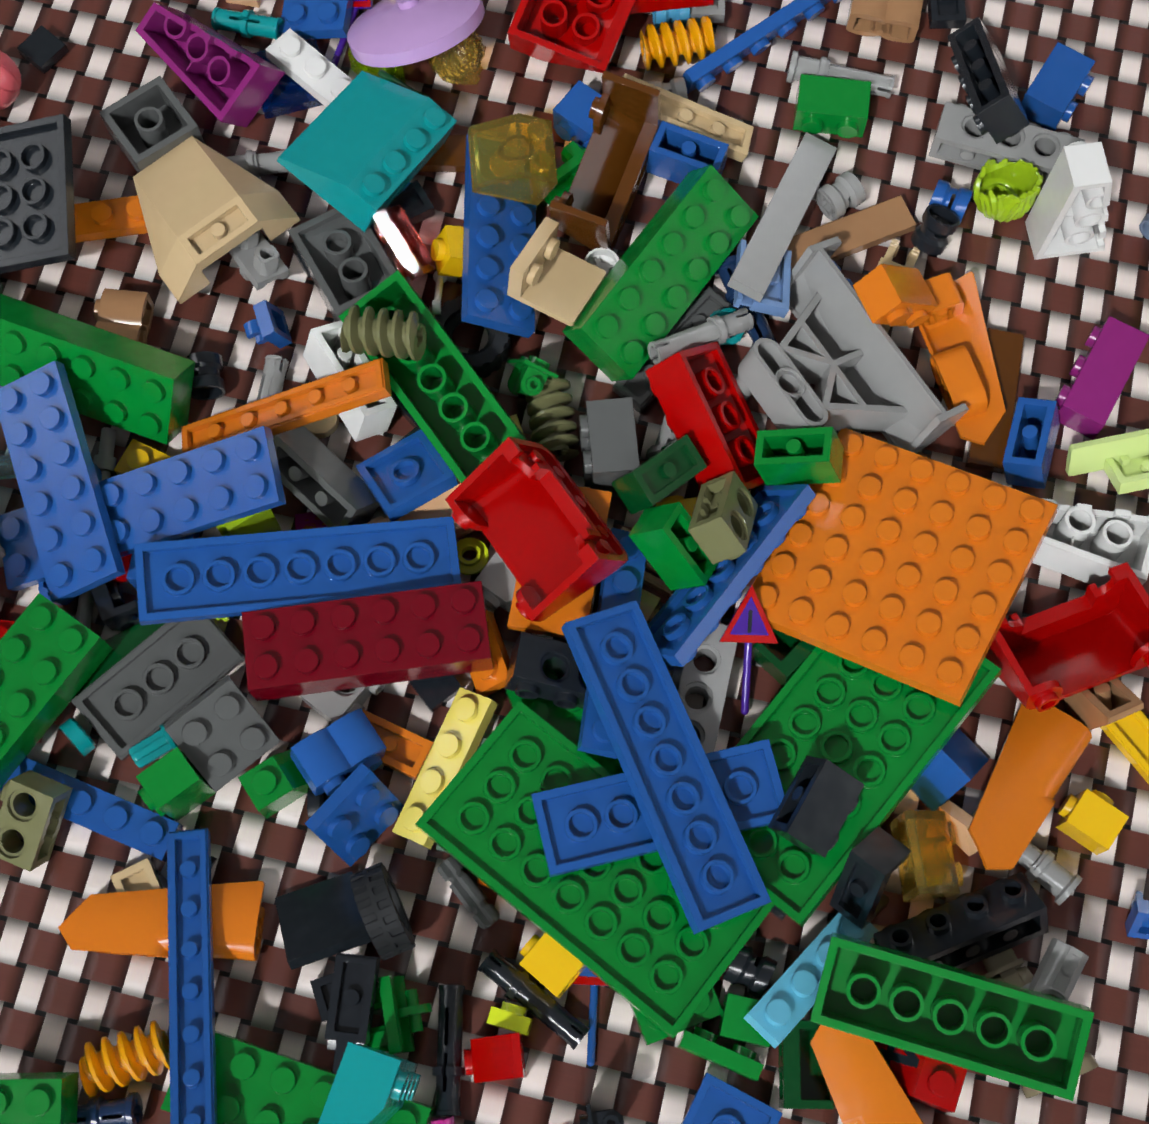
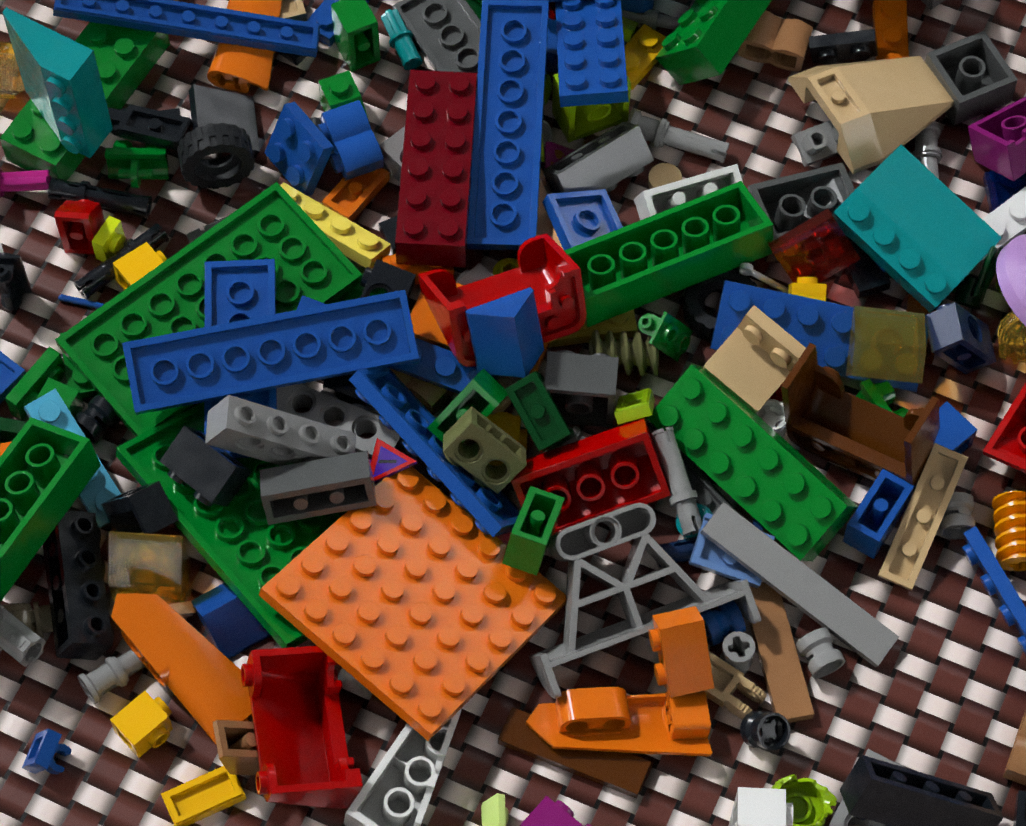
camera: 100 degrees right, 10 degrees down
dark grey brick [164,675,280,792] -> none
orange tile [181,358,392,453] -> none
black wheel [186,351,225,400] -> none
blue tile [243,300,293,349] -> none
olive piece [340,304,427,361] -> none
light grey pin [786,50,895,99] -> none
green brick [793,74,871,138] -> none
blue wheel [929,179,973,225] -> none
blue brick [1003,397,1060,489] -> none
none -> light grey brick [205,395,356,466]
none -> dark grey brick [260,450,377,525]
none -> blue slope [465,287,545,378]
none -> lime tile [614,388,655,425]
none -> light grey bush [720,631,756,674]
none -> black plate [809,29,878,65]
none -> dark blue brick [924,302,996,374]

